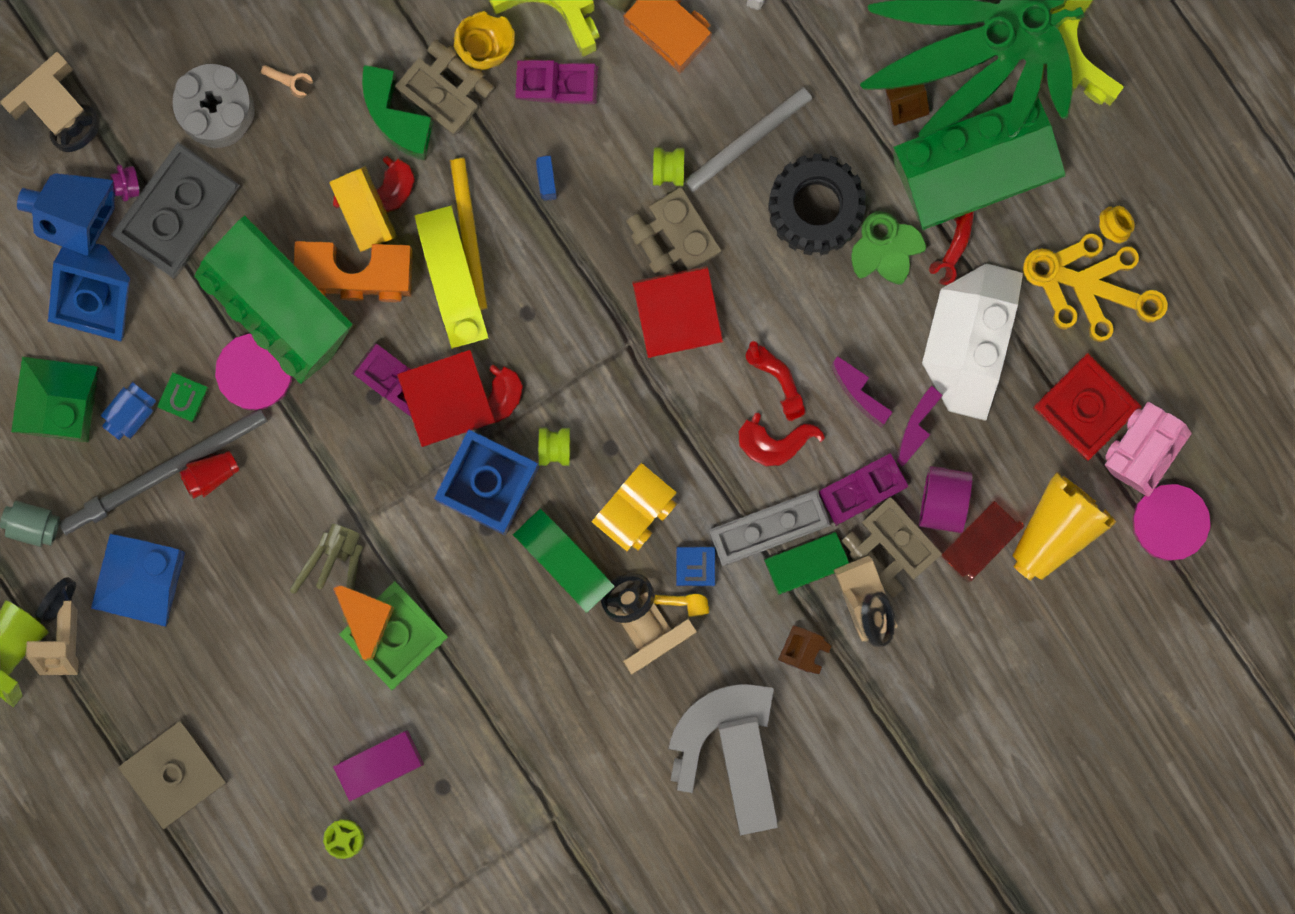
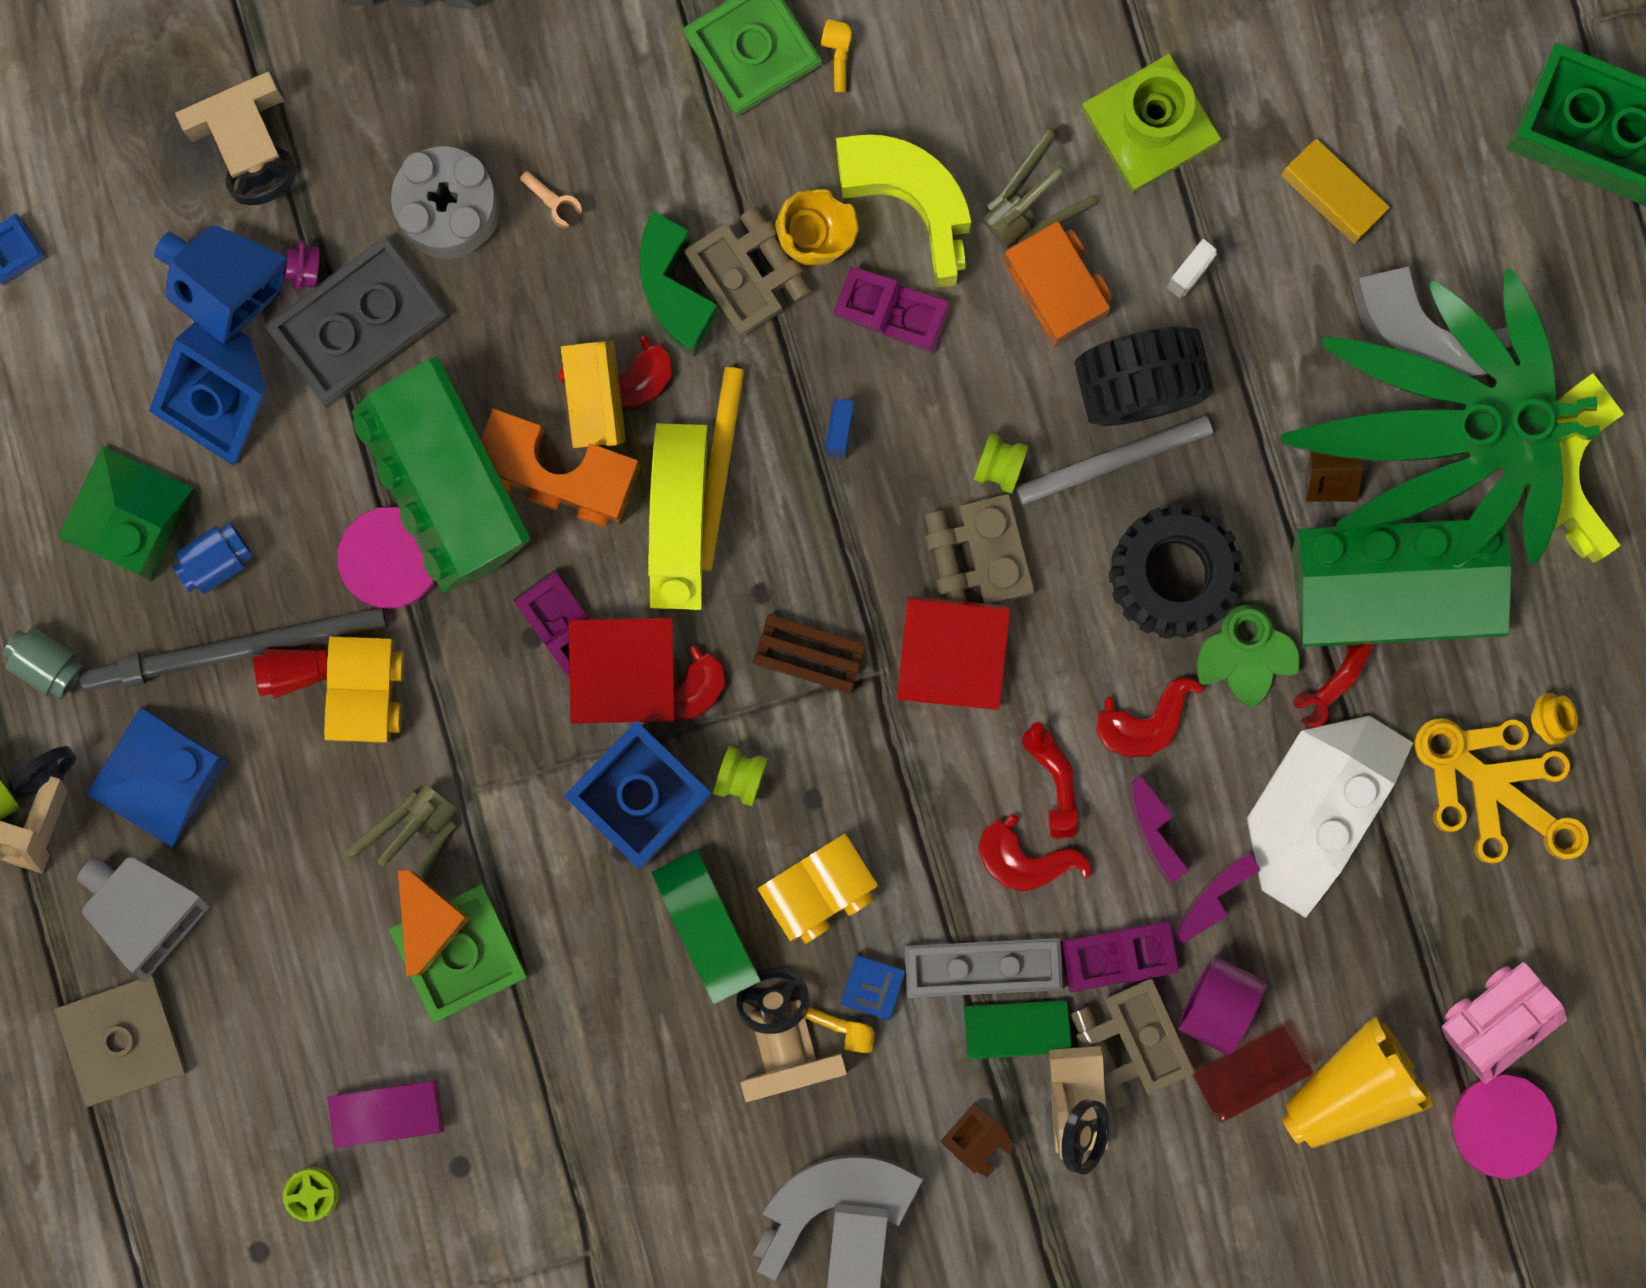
camera: 20 degrees right, 0 degrees up
green tile [157,372,209,423] -> none
red tile [1033,353,1142,462] -> none
none -> light grey torso [77,856,210,982]
none -> yellow brick [324,636,404,743]
none -> reddish brown tile [753,614,866,694]
none -> black tyre [1074,326,1214,426]
none -> red piece [1096,678,1203,758]

